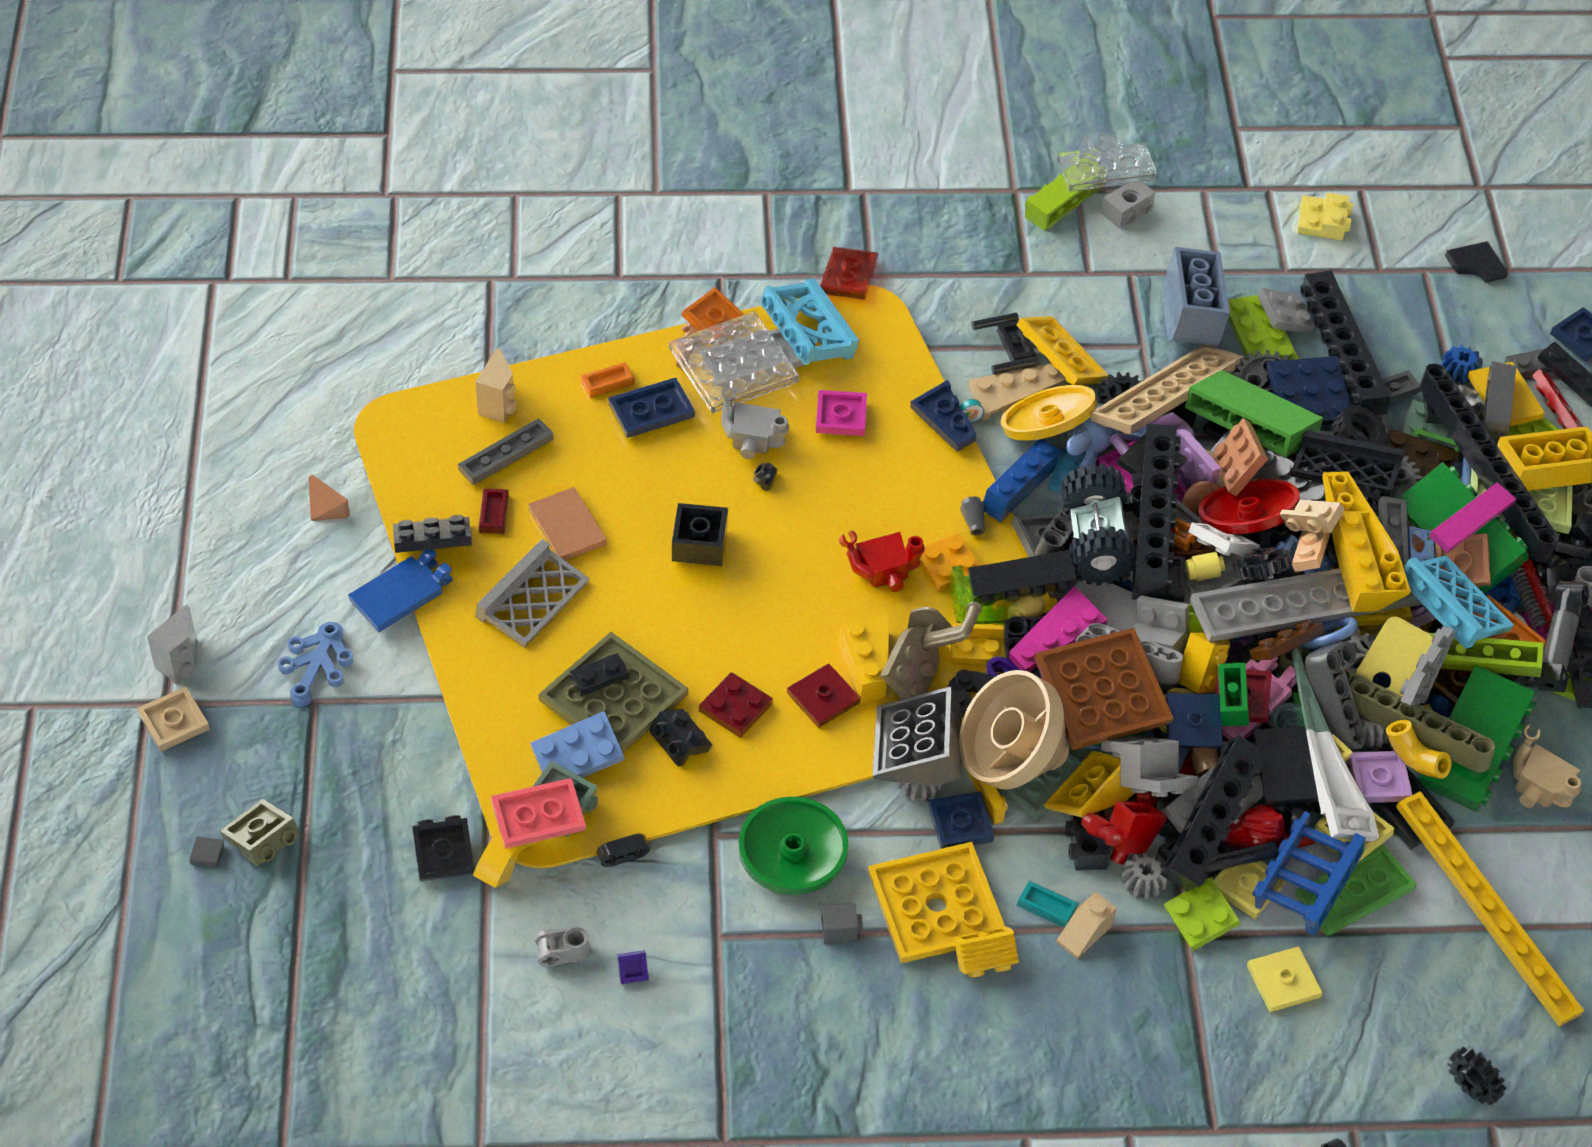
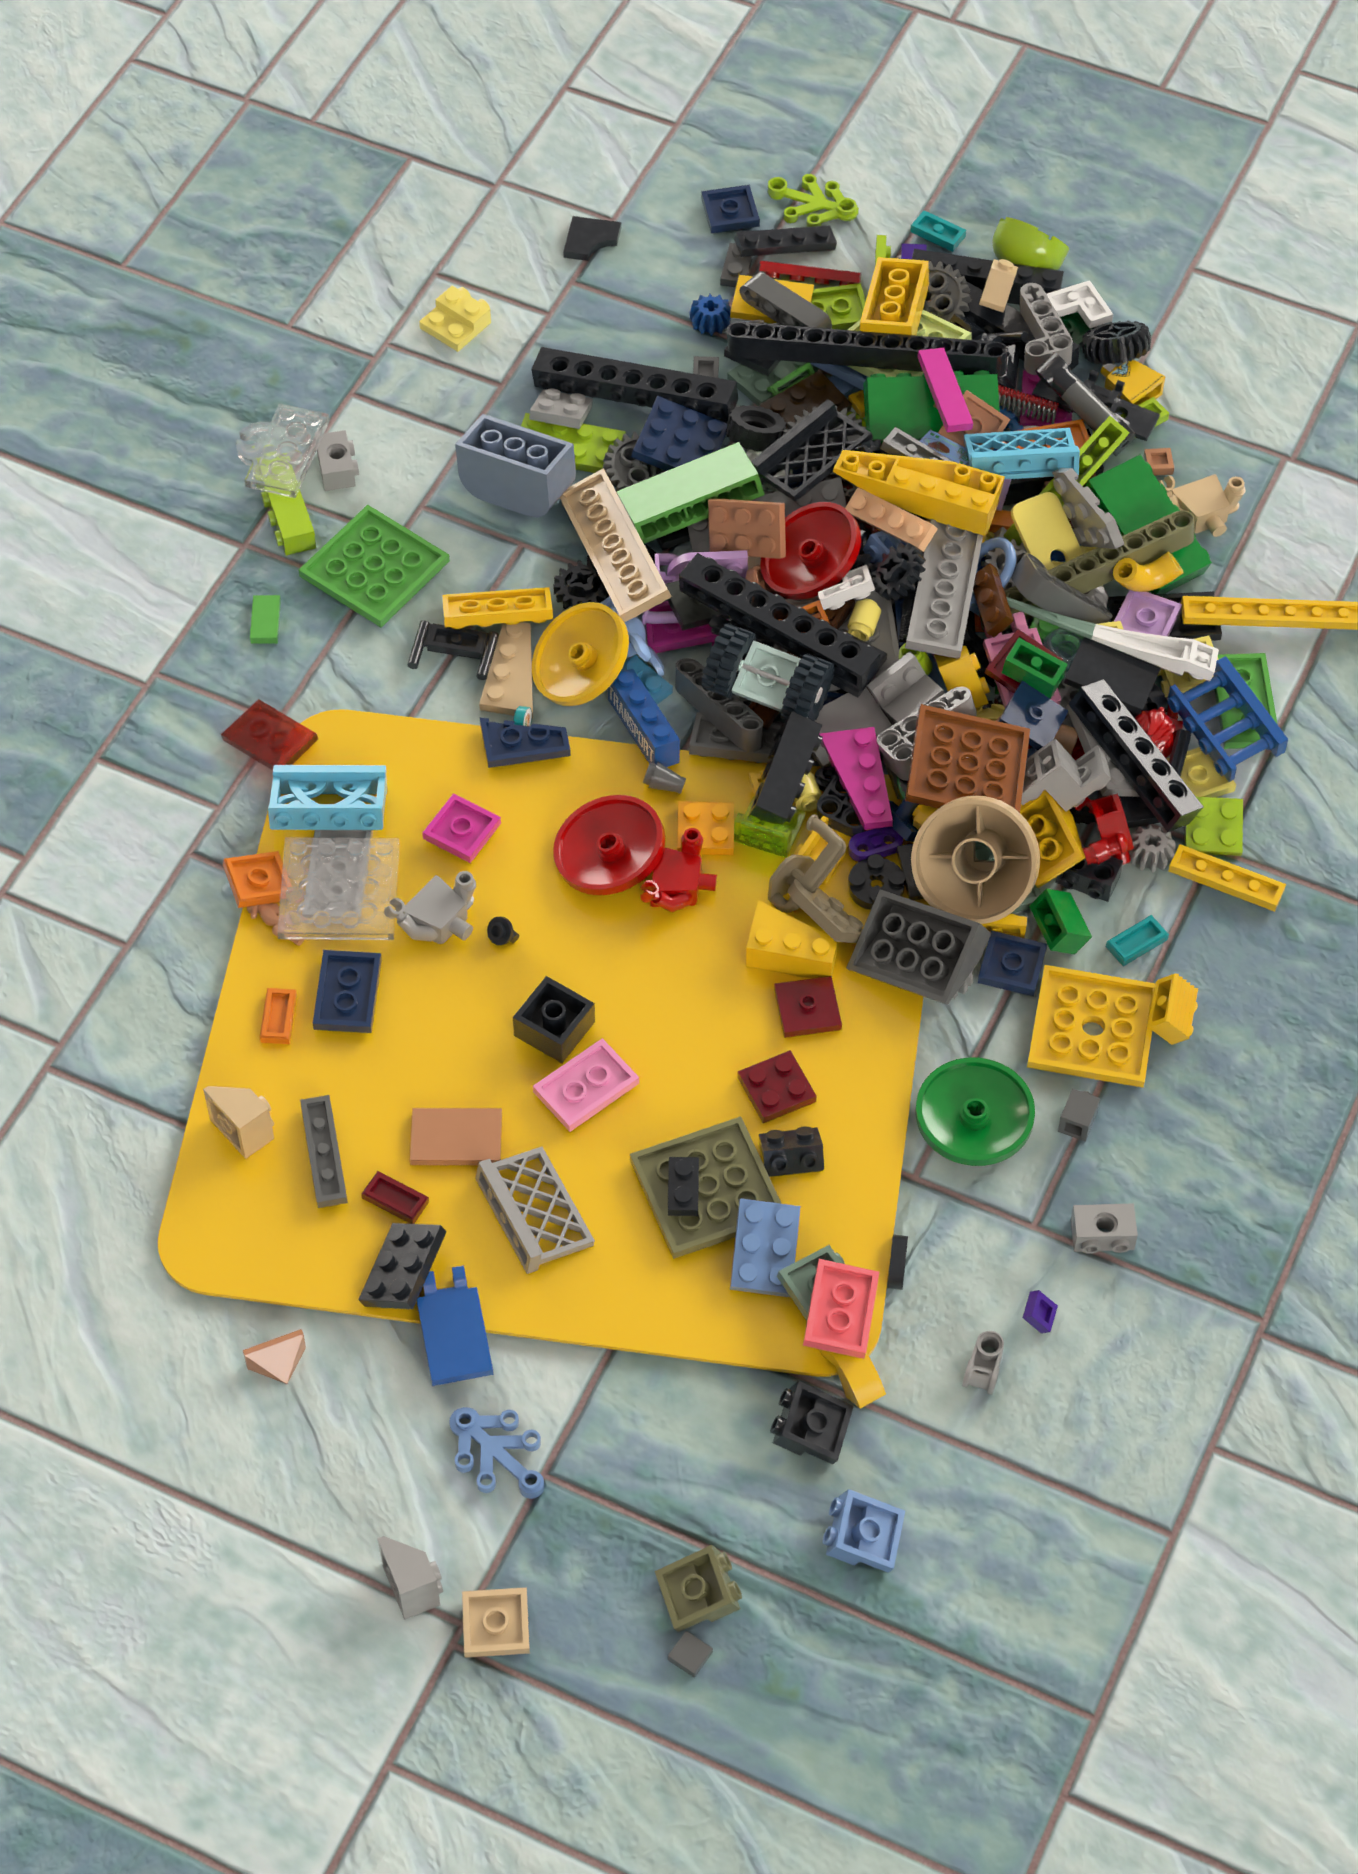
camera: 60 degrees left, 5 degrees up
tan slope [1056,891,1117,959] -> none
light yellow plate [1247,946,1322,1012] -> none
tan bracket [1280,500,1345,533] -> none
none -> bright green tile [250,595,281,644]
none -> bright green plate [298,505,450,628]
none -> bright pink plate [533,1038,639,1132]
none -> red dish [553,795,665,896]
none -> medium blue plate [823,1489,905,1573]
none -> green brick [1029,888,1092,955]
none -> light grey brick [1070,1203,1138,1254]
none -> nougat plate [1143,448,1174,476]
none -> yellow plate [1168,844,1286,912]

